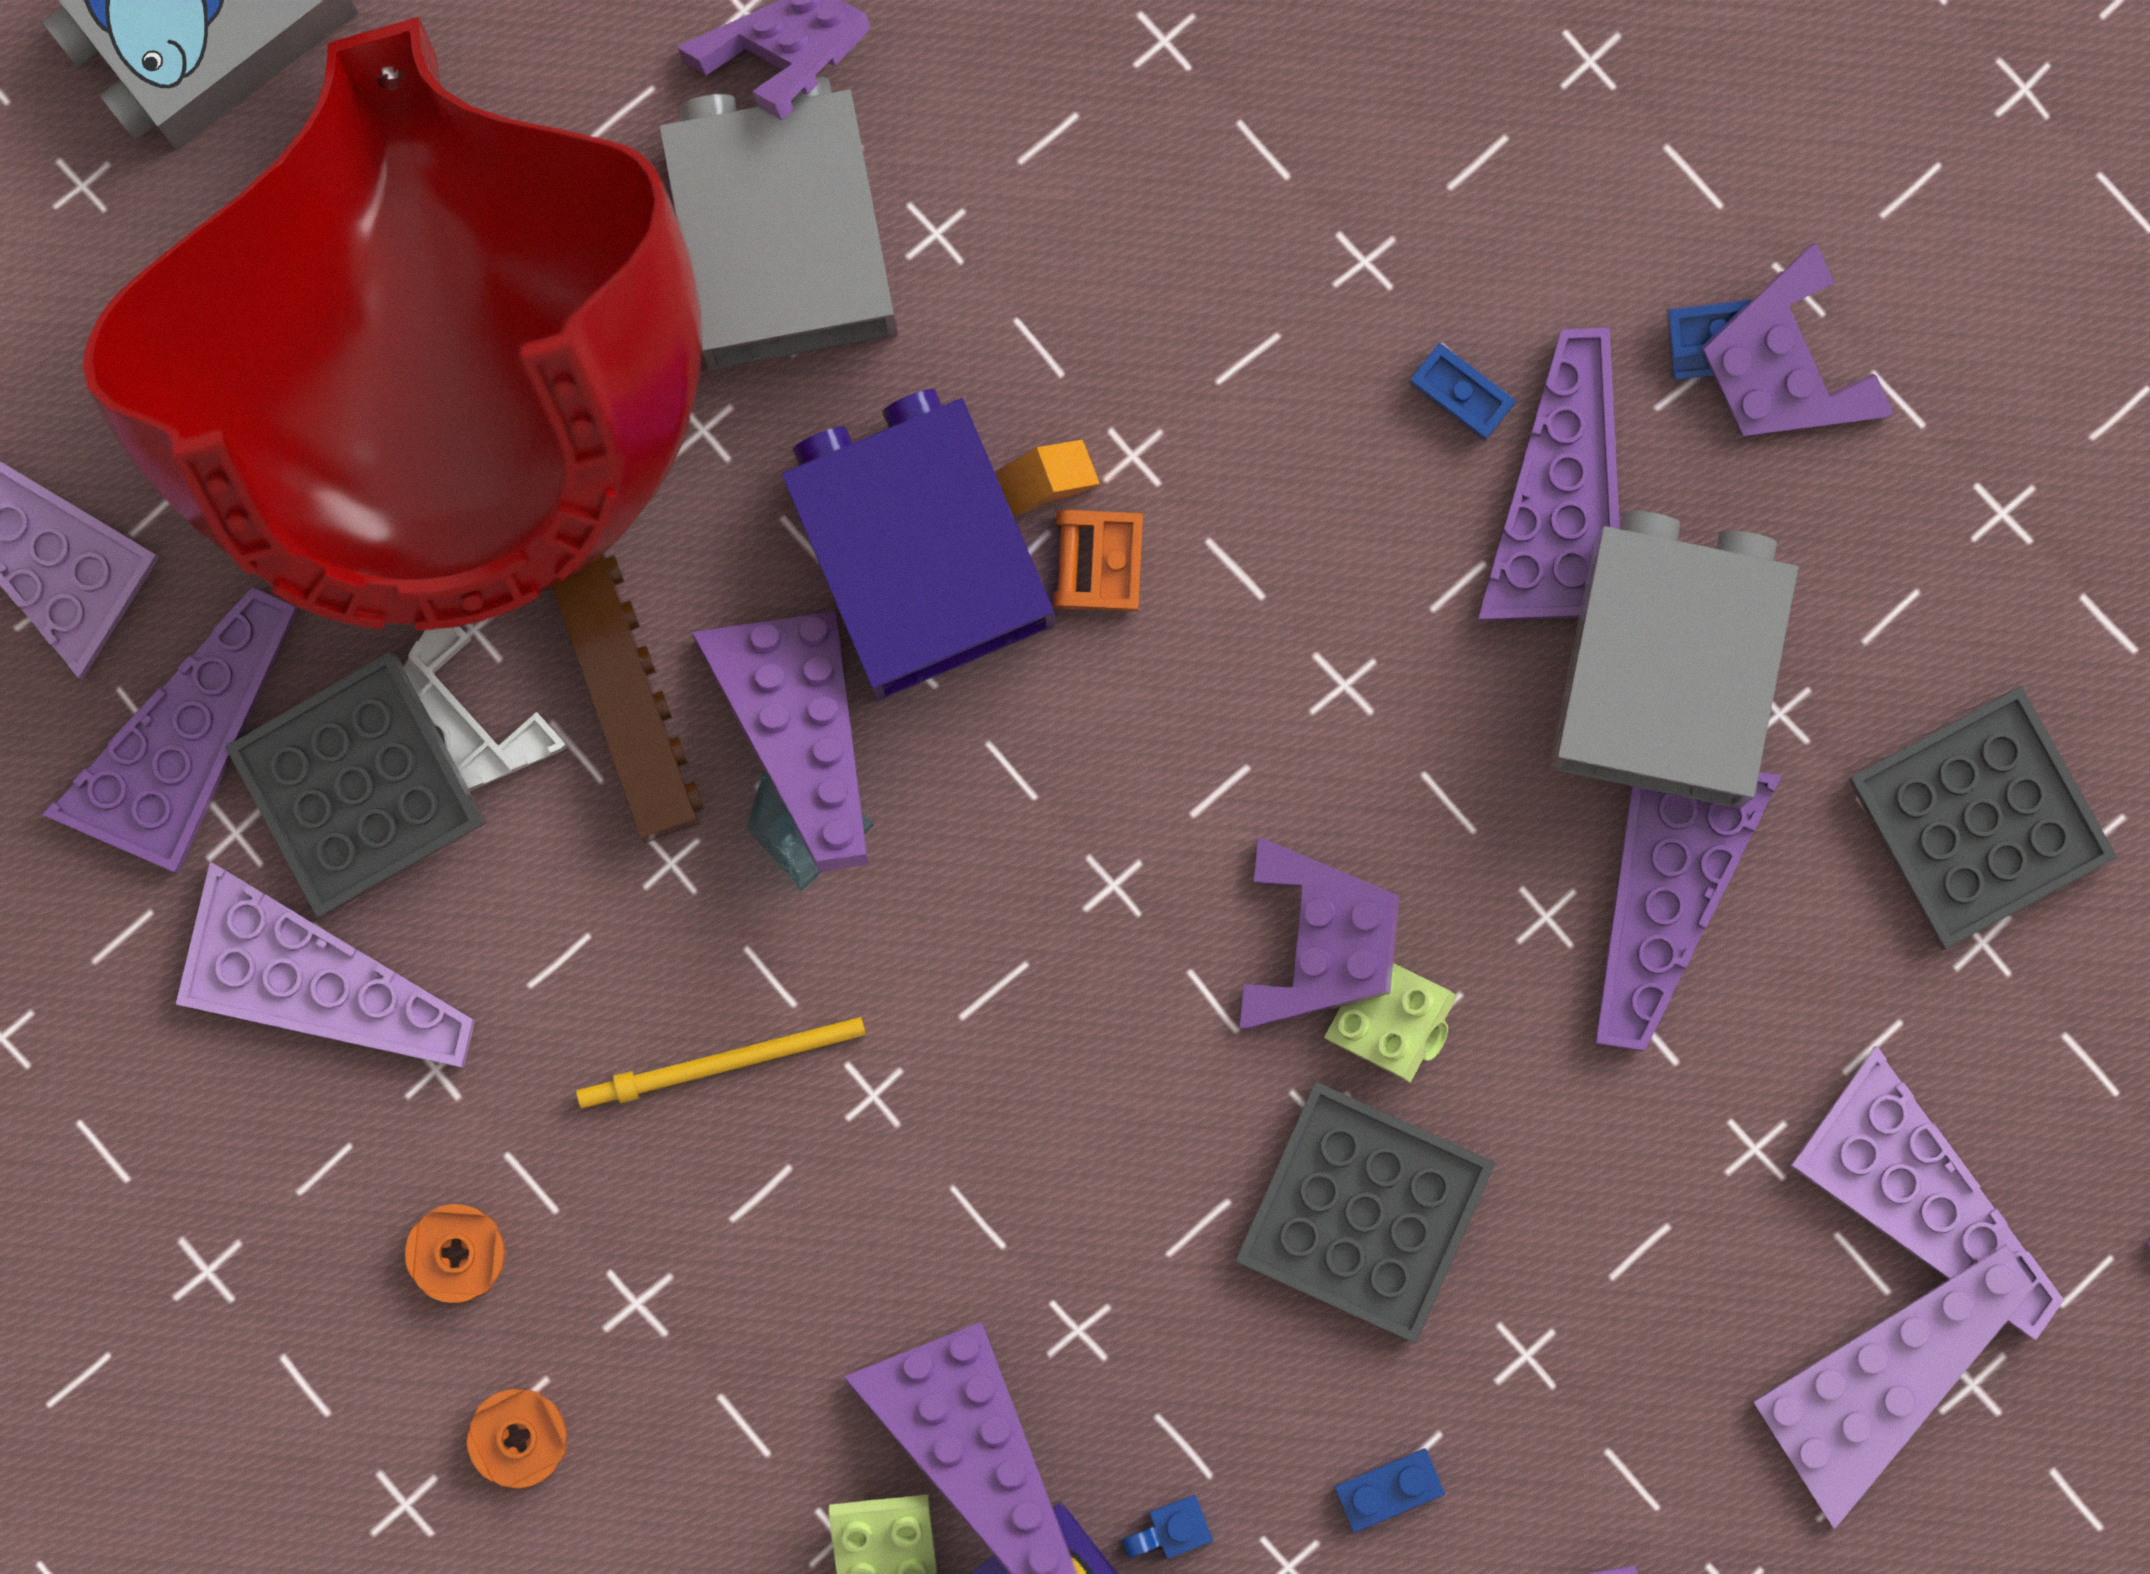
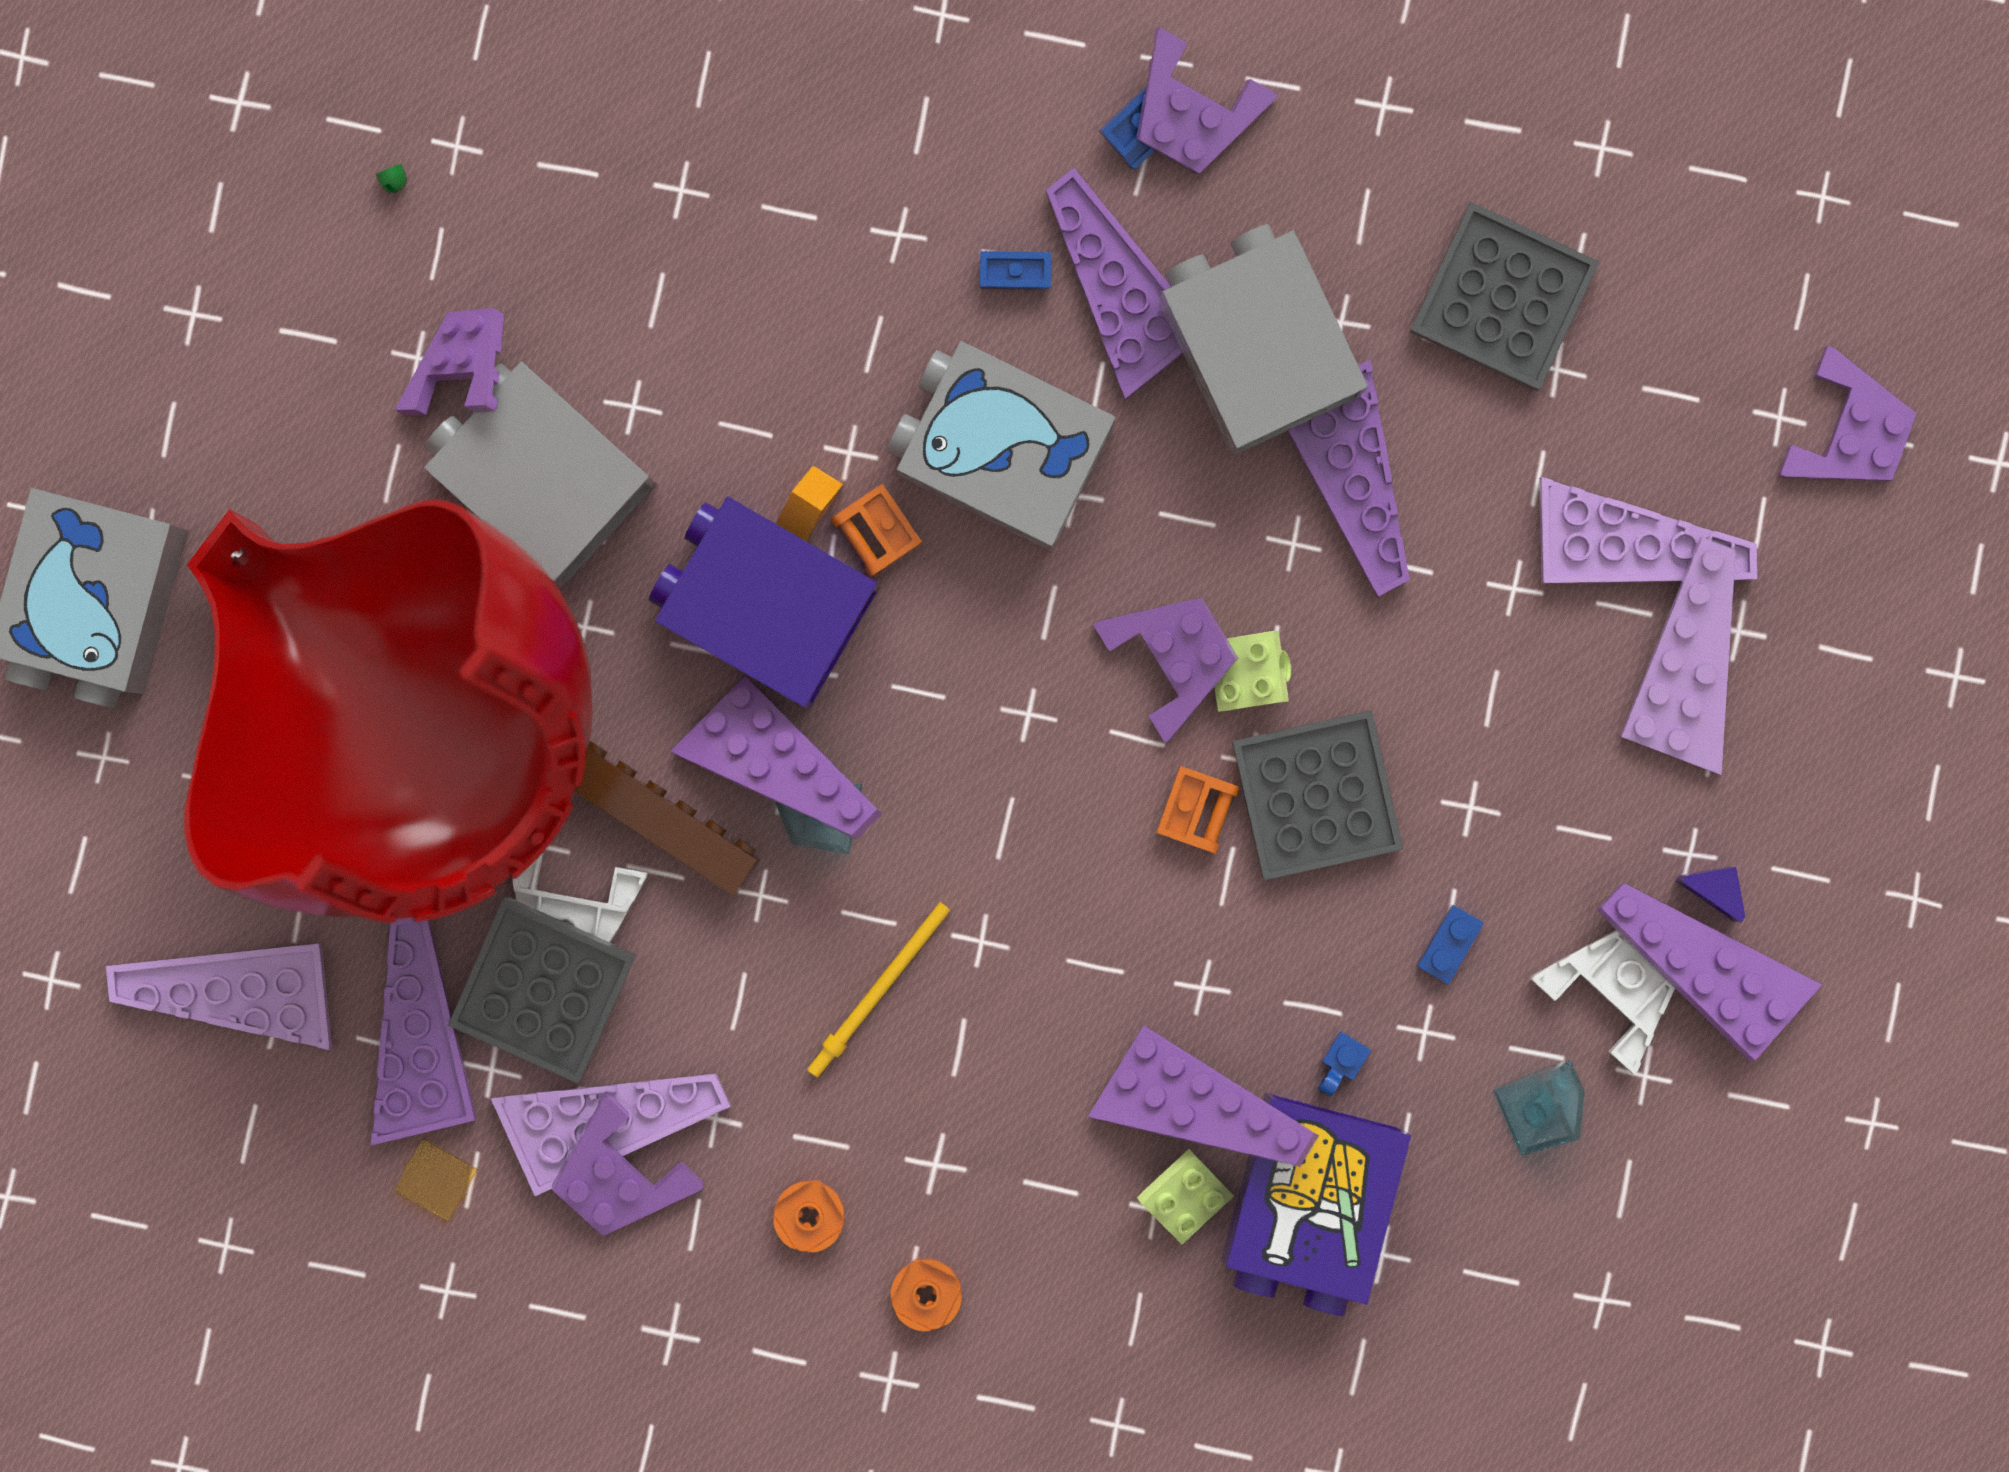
camera: 35 degrees left, 5 degrees up
none -> clear yellow piece [394,1139,478,1221]
none -> medium lavender wing [552,1091,704,1236]
none -> light grey brick [886,341,1116,552]
none -> orange plate [1156,766,1240,854]

